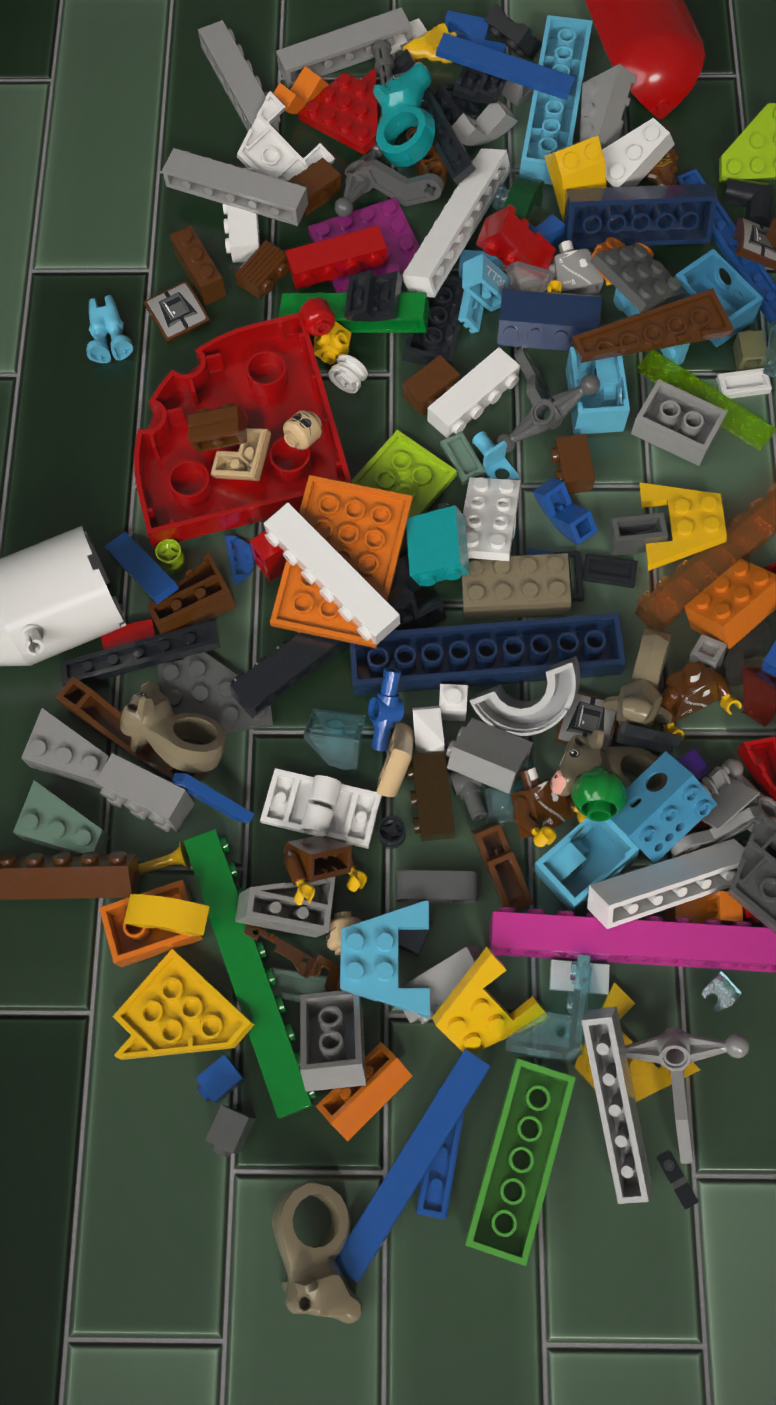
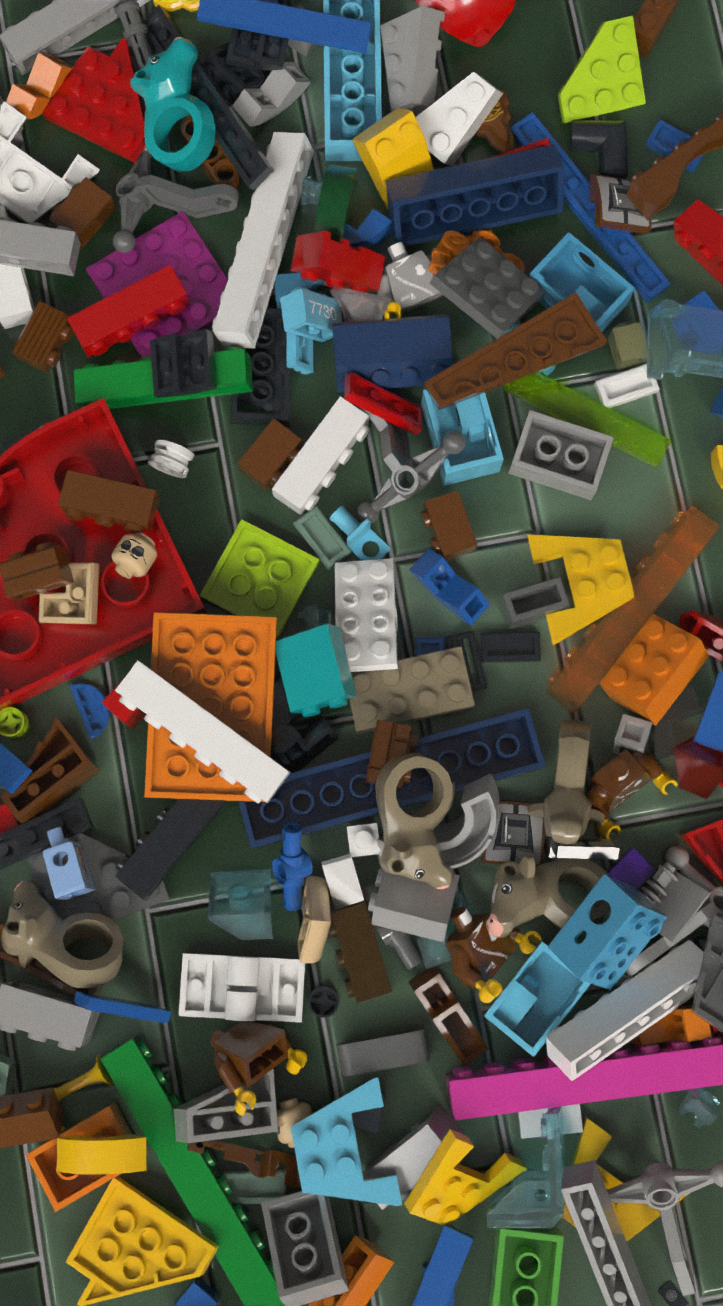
camera: 15 degrees left, 10 degrees up
red head [299,298,336,337] -> none
yellow brick [313,321,352,365] -> none
green plant [571,766,627,822] -> none
none -> light blue torso [43,826,96,900]
none -> reddish brown brick [58,470,160,533]
none -> red tile [344,372,422,435]
none -> reddish brown brick [365,720,418,789]
none -> dark tan animal [375,753,455,889]

